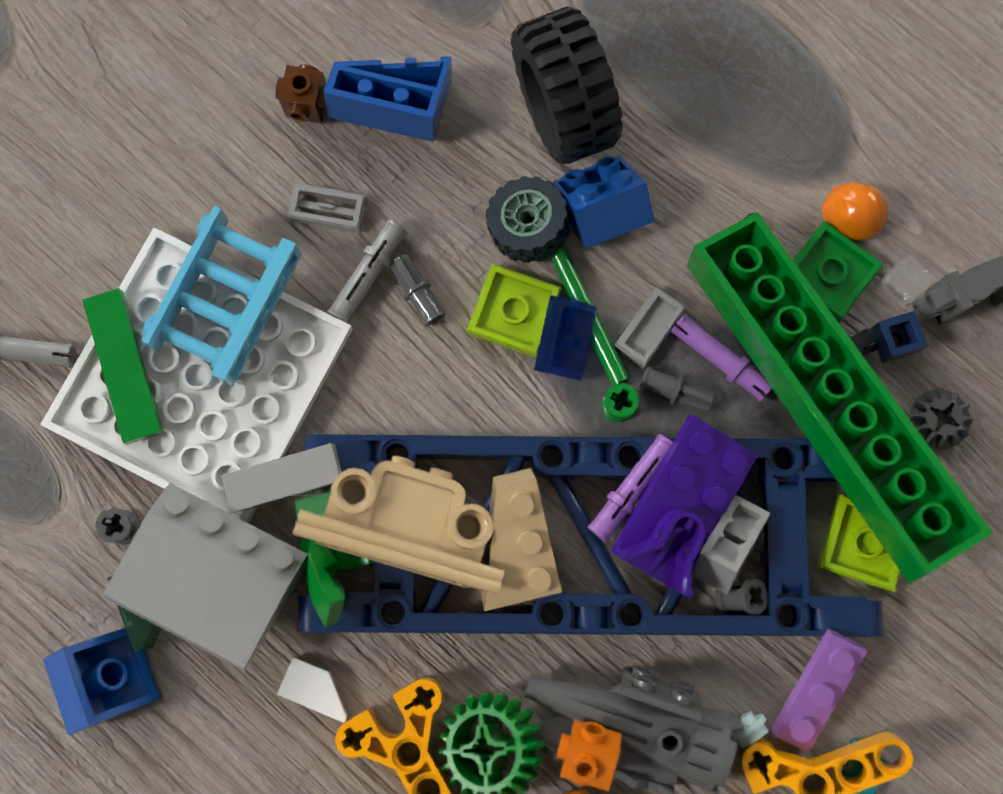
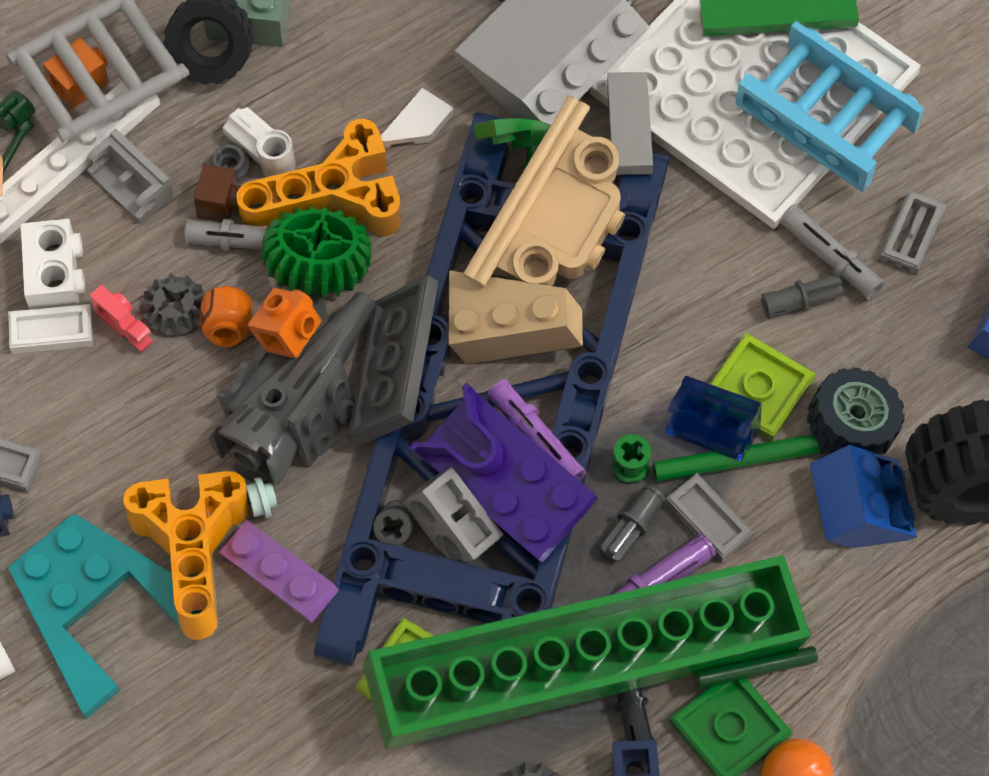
camera: 105 degrees right, 15 degrees down
none -> dark grey tile [348,275,439,447]

